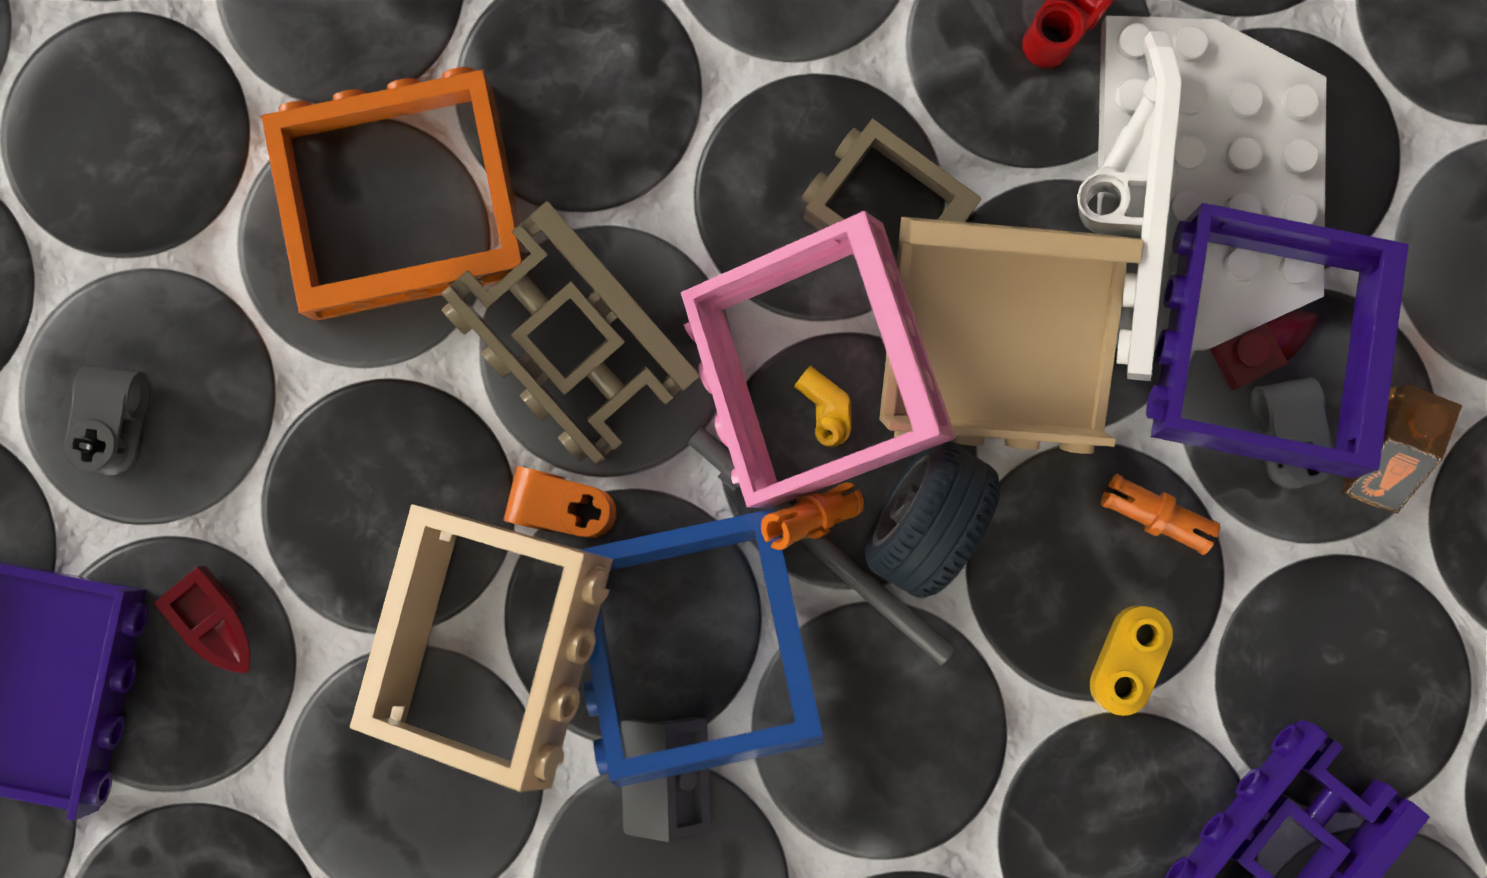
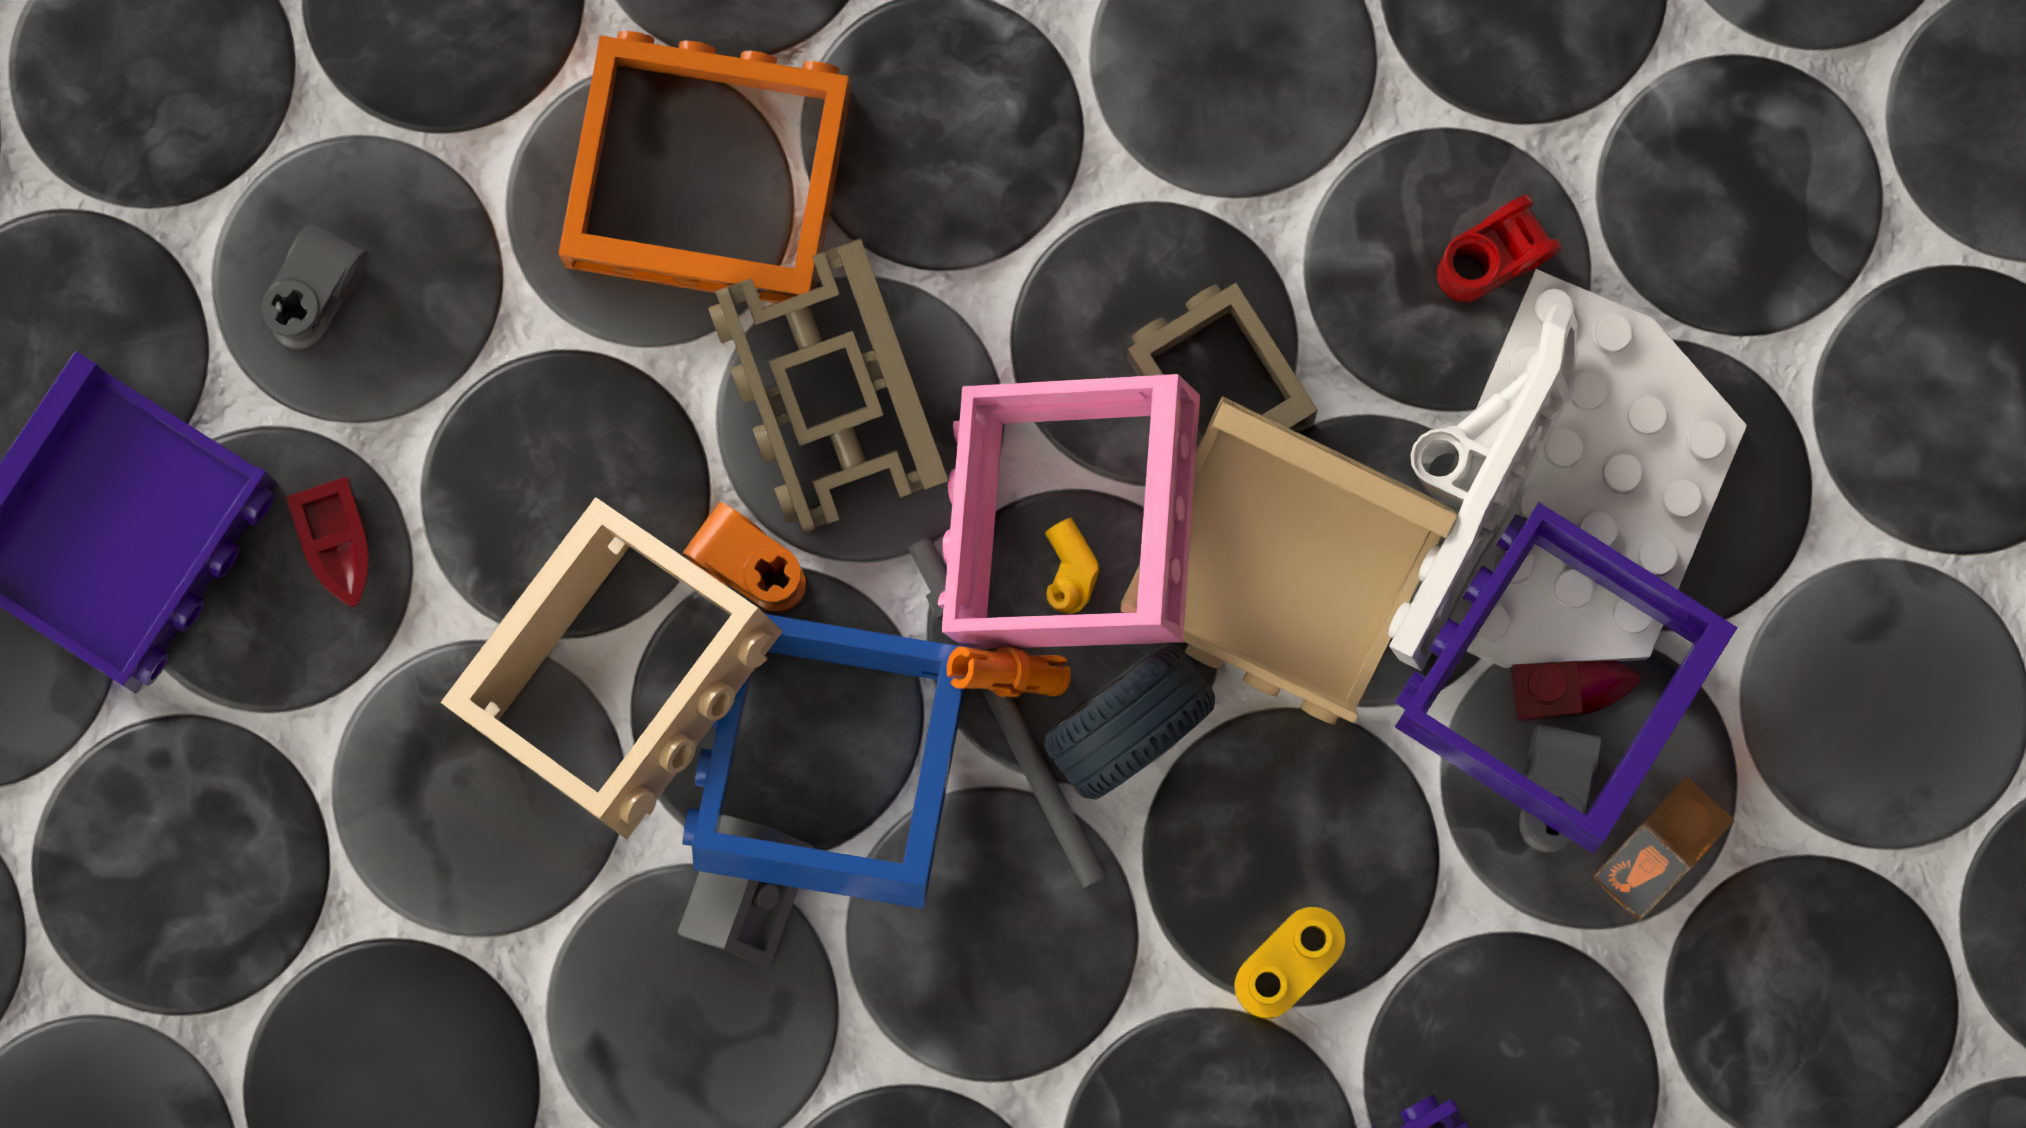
camera: 25 degrees right, 5 degrees down
orange pin [1100,473,1220,555] -> none

